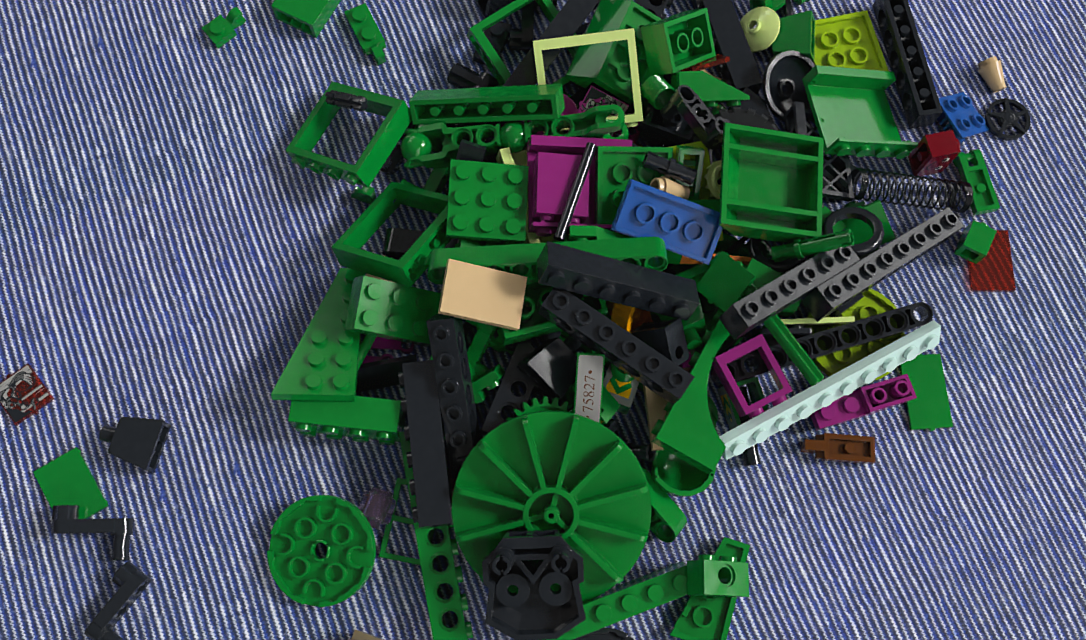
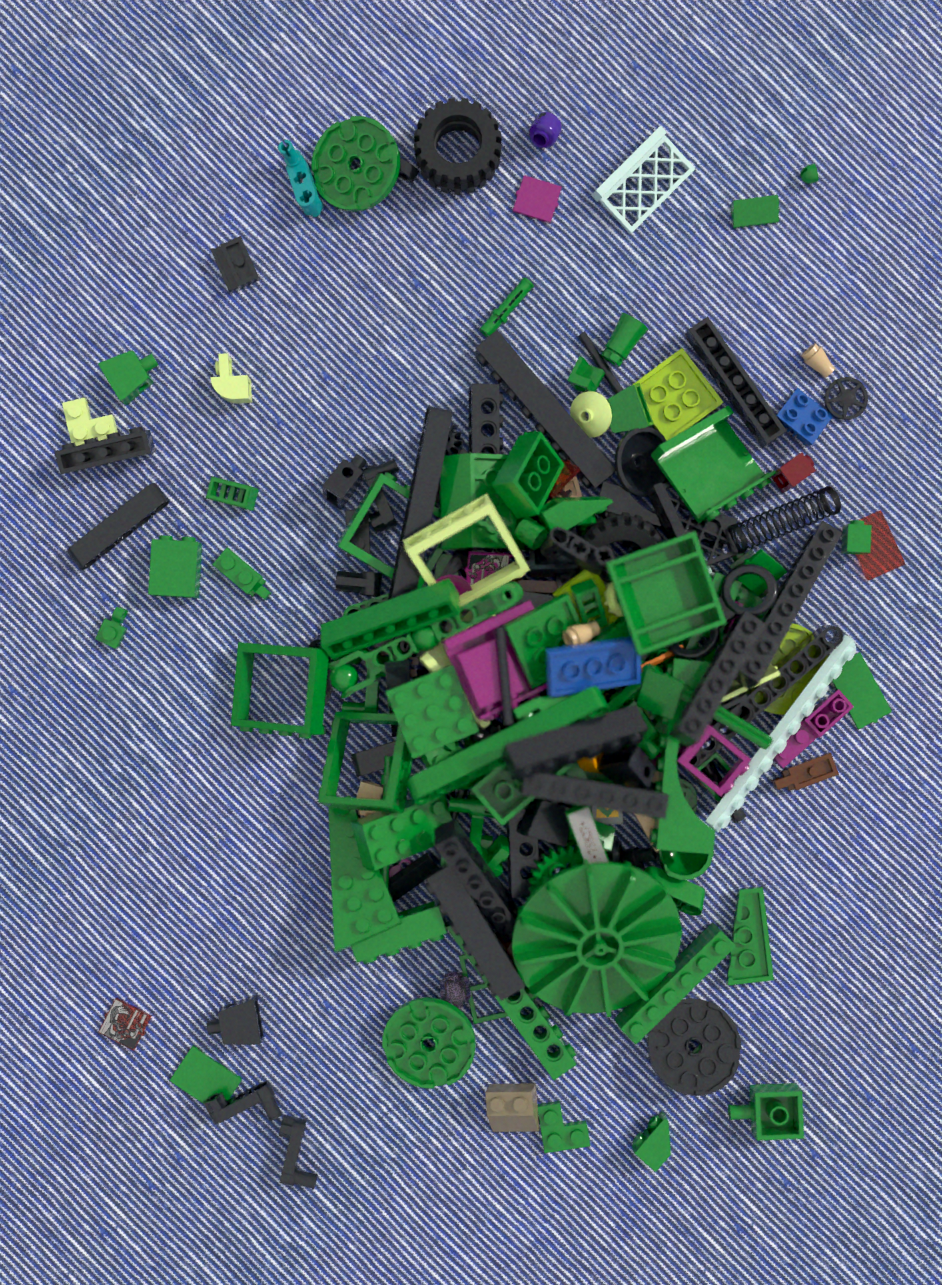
camera: 15 degrees left, 15 degrees up
black axle [325,90,368,111] -> none
tan tile [438,259,527,331] -> none
black brick [482,529,586,640] -> none
black pin [642,151,697,185] -> none
green brick [687,555,749,598] -> none
green pin [771,229,855,263] -> none
green plate [953,149,1000,216] -> none

